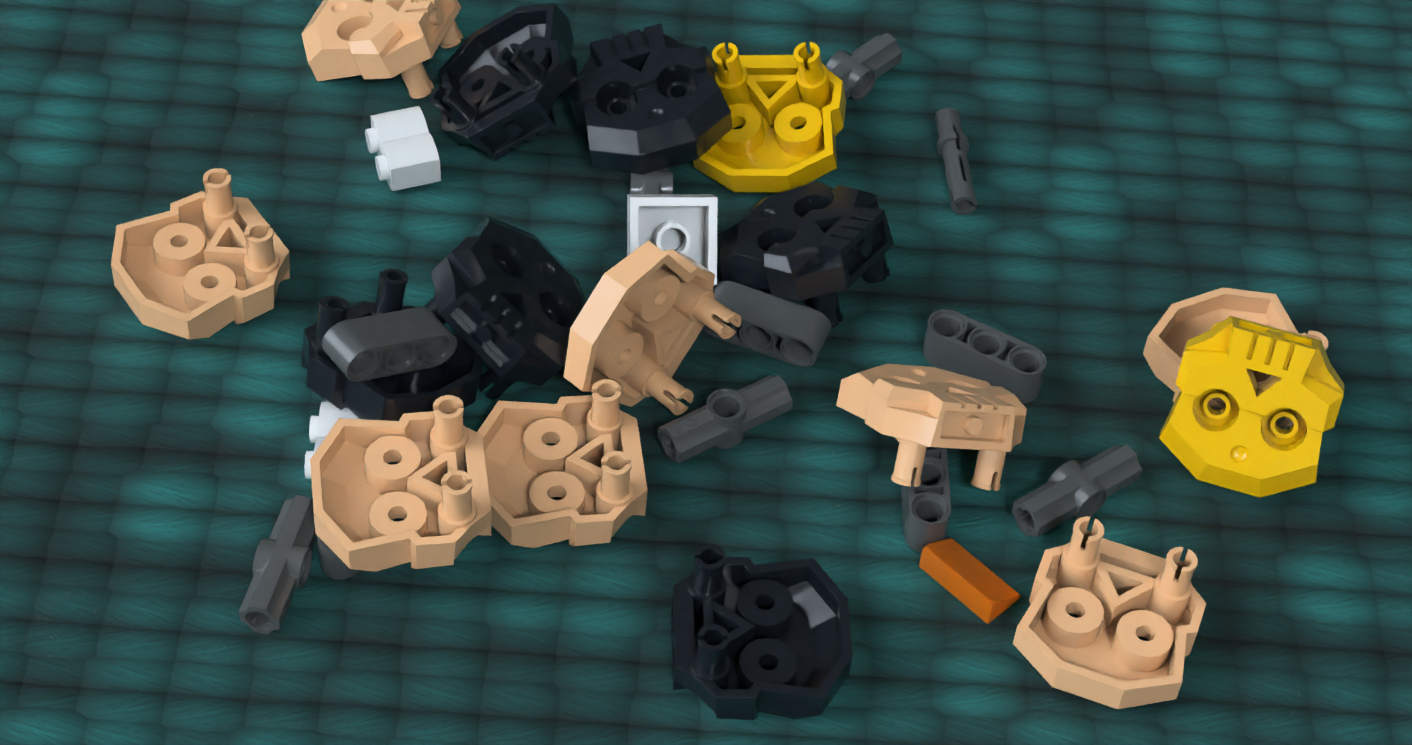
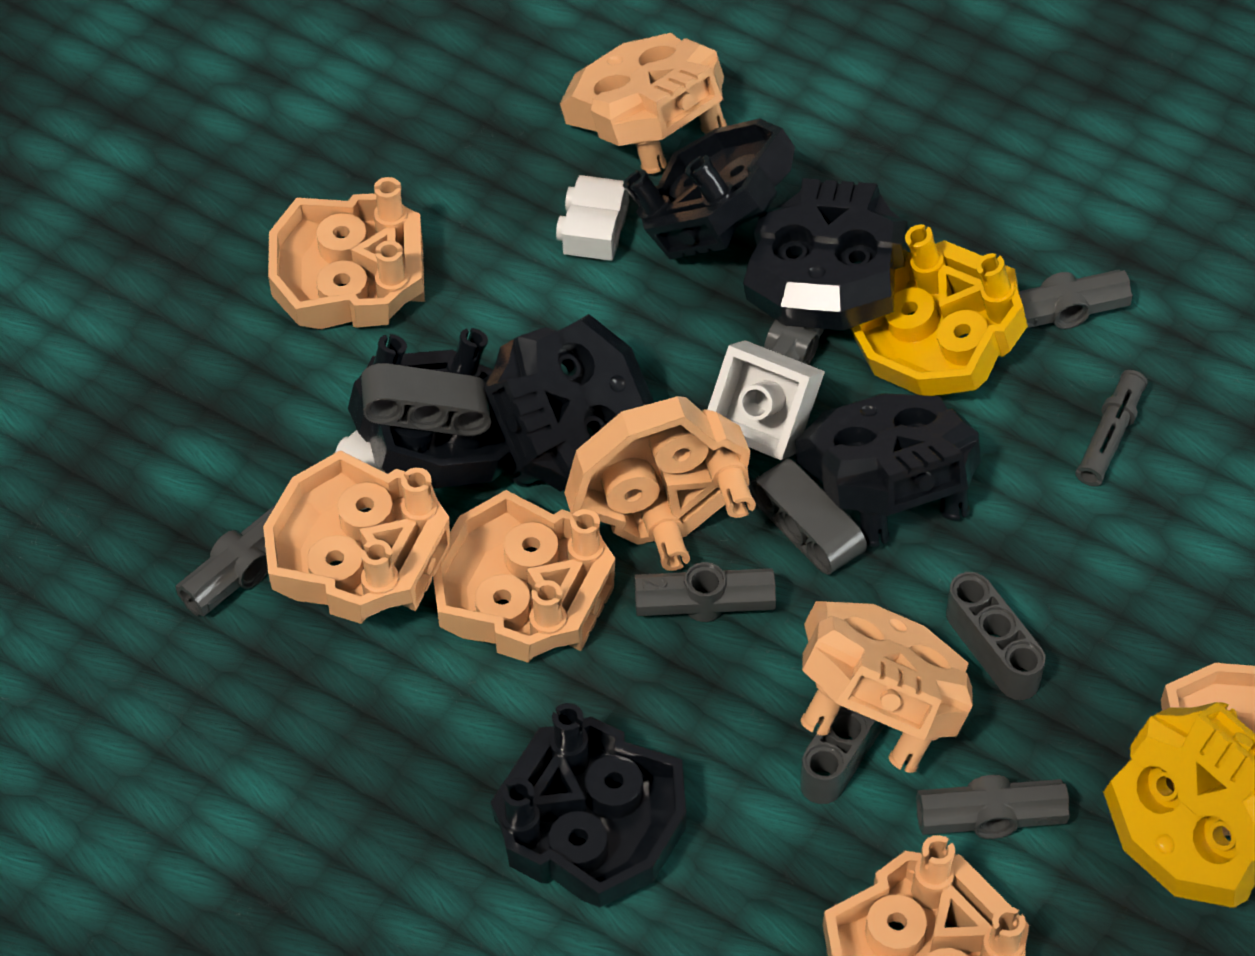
camera: 35 degrees right, 5 degrees up
orange slope [919,538,1020,624] -> none

